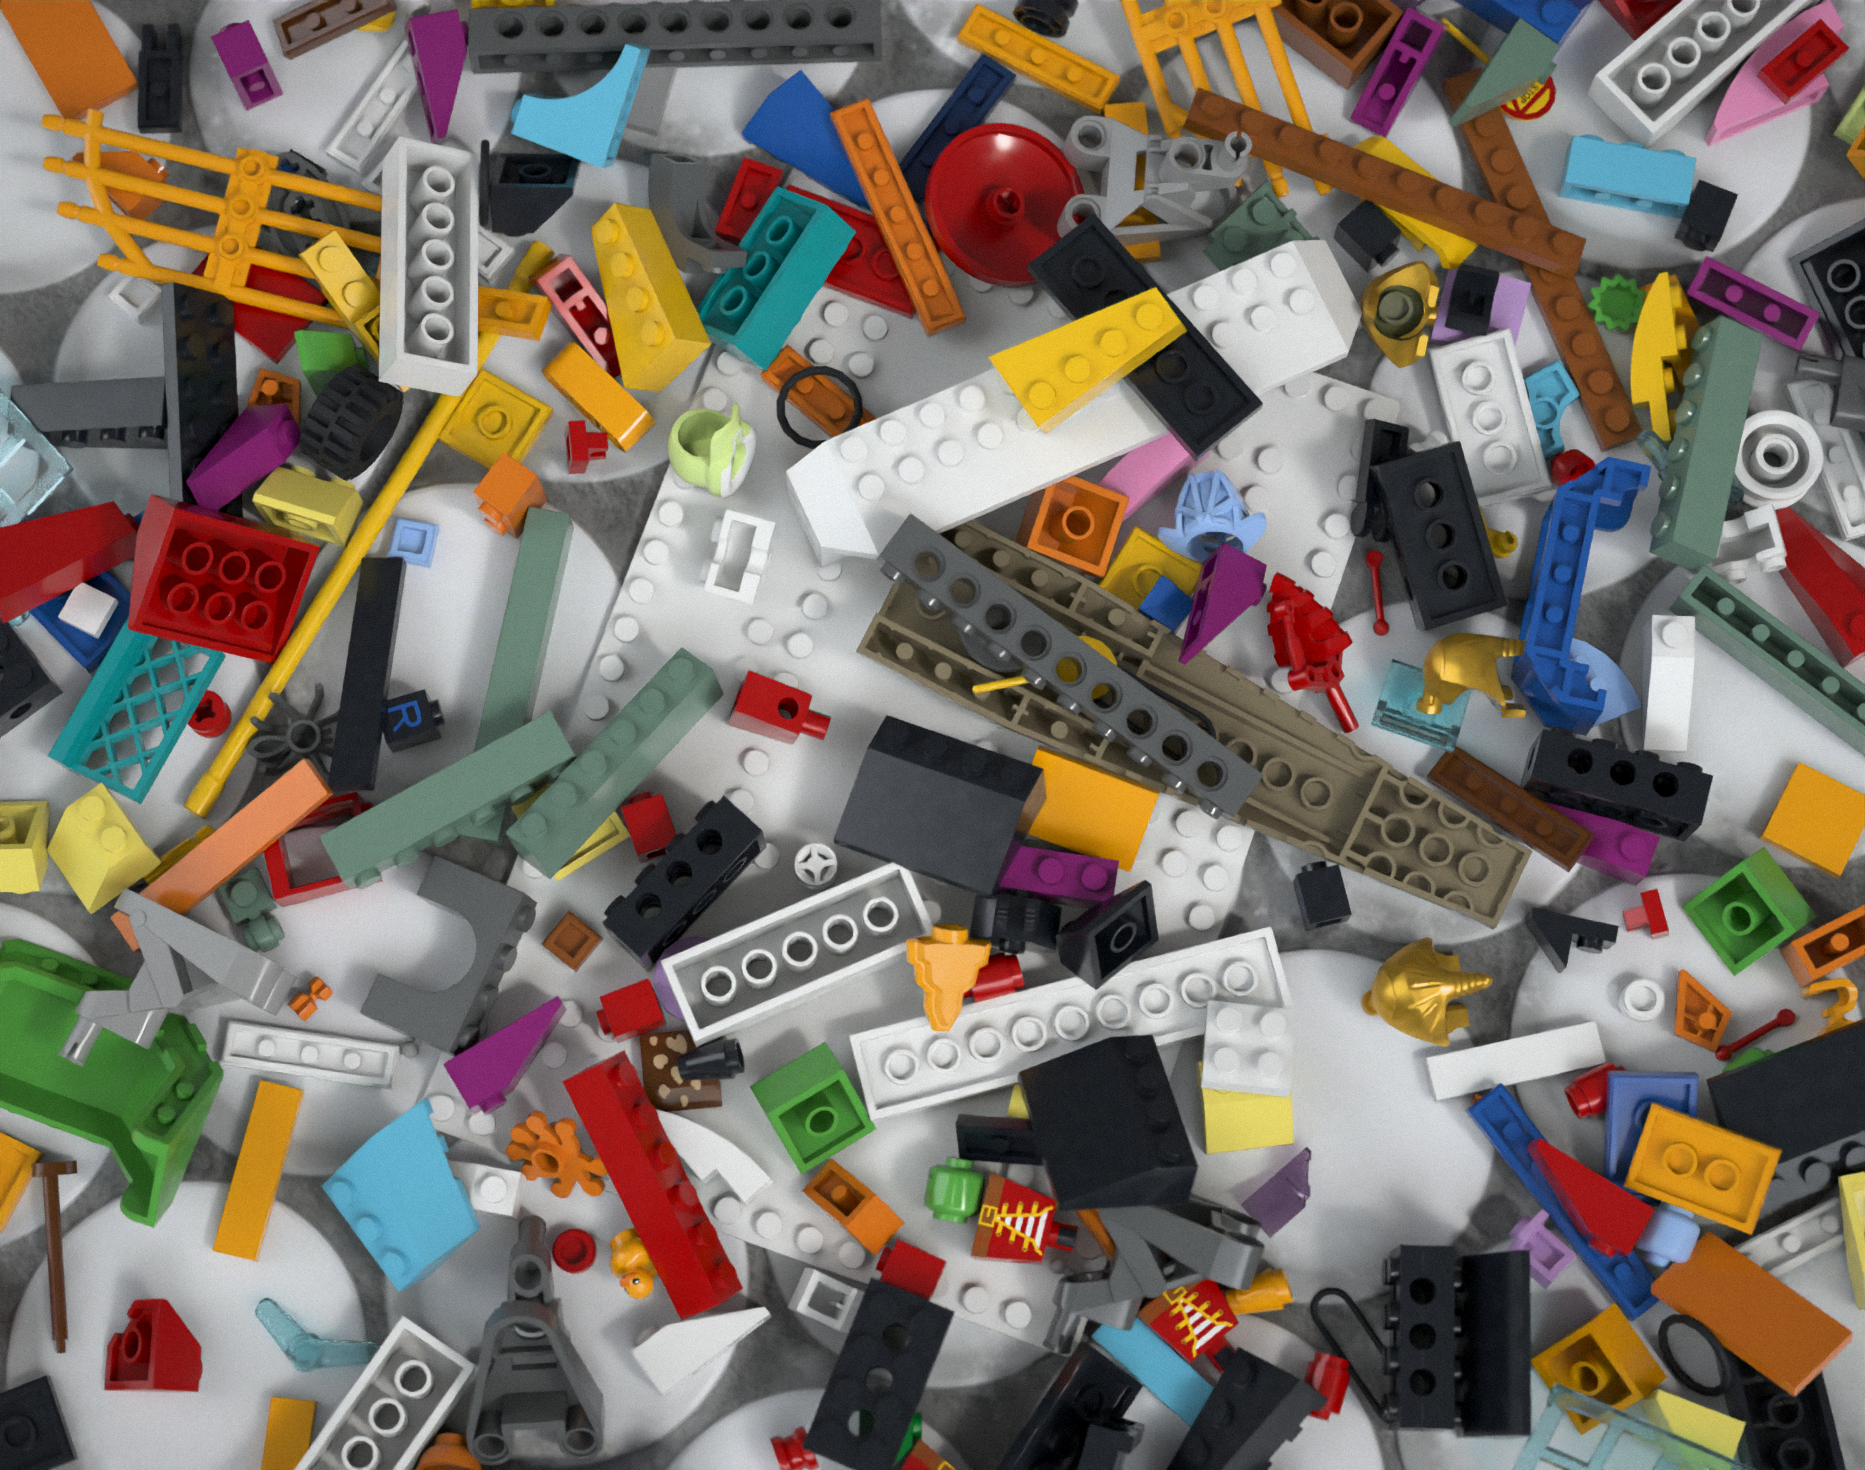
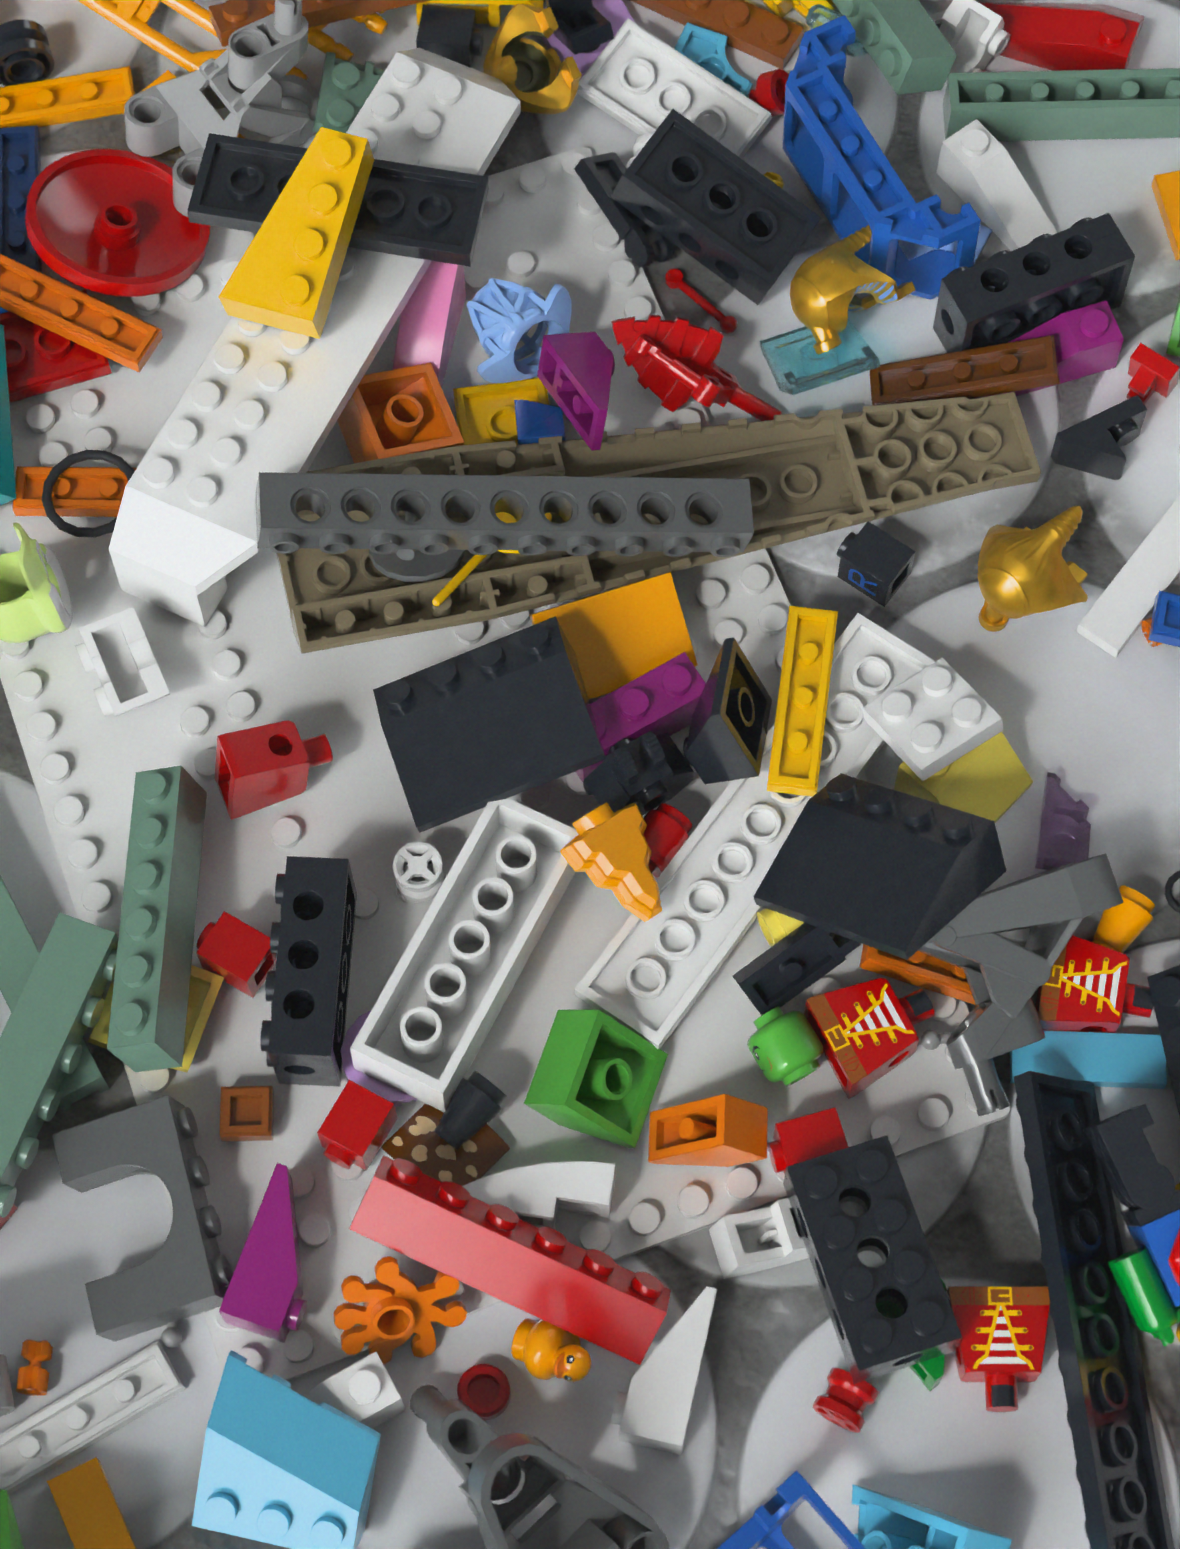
camera: 40 degrees left, 10 degrees down
none -> yellow tile [767,605,838,797]

